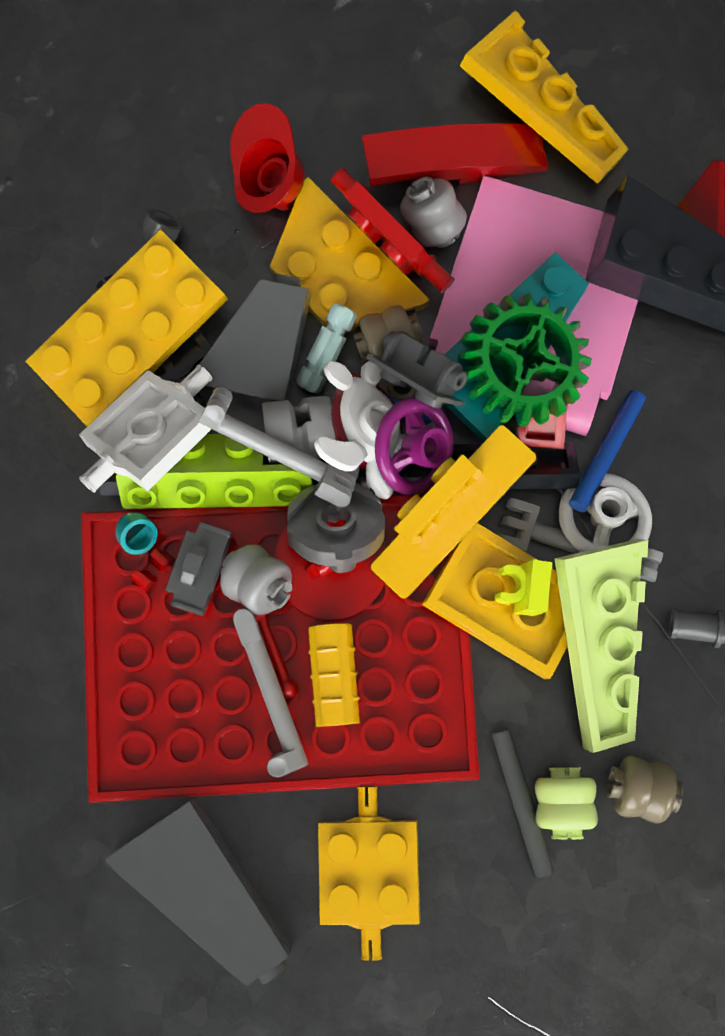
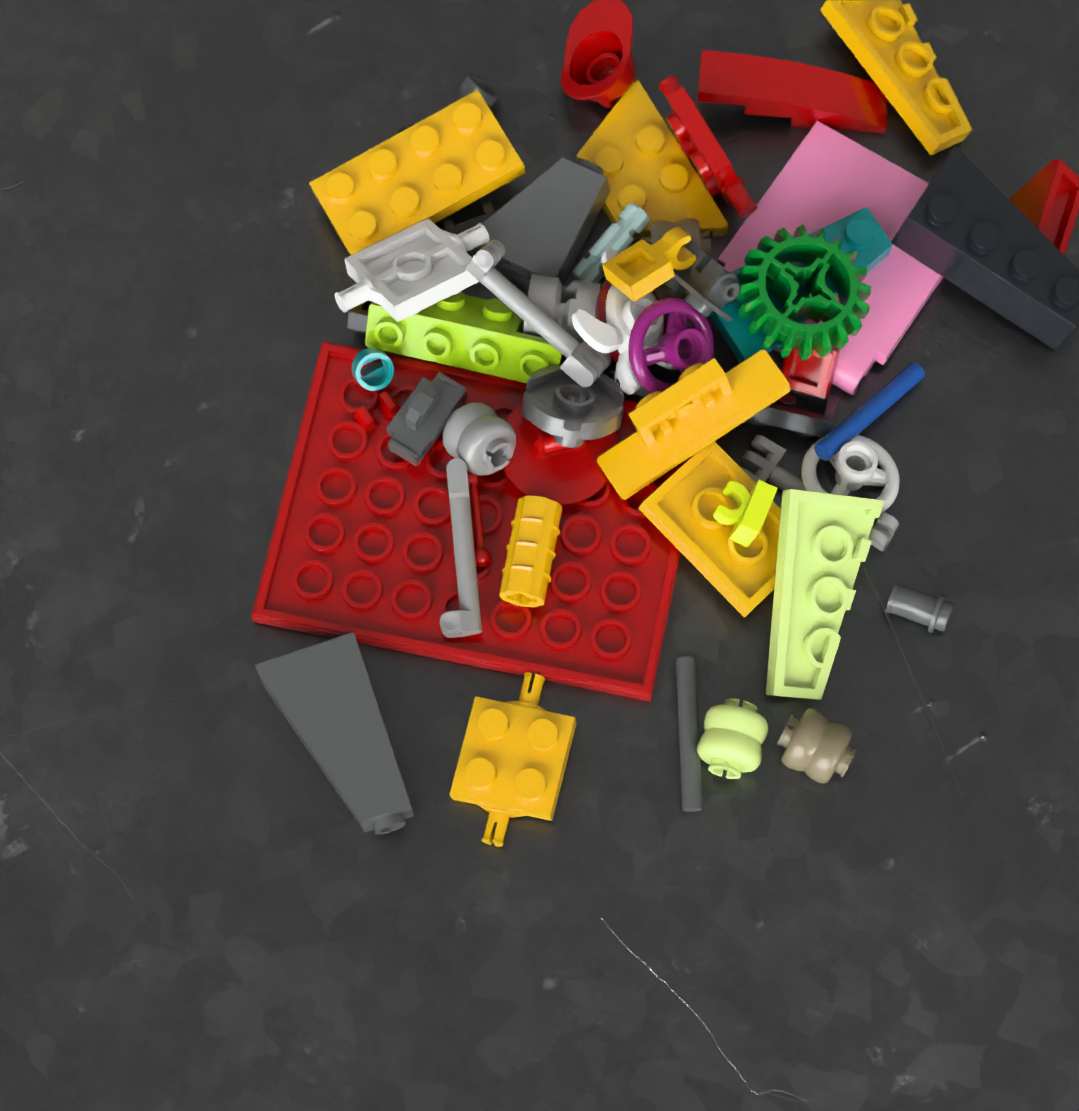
camera: 15 degrees right, 10 degrees down
light grey piece [400,177,467,248] -> none
none -> yellow plate [602,227,697,302]

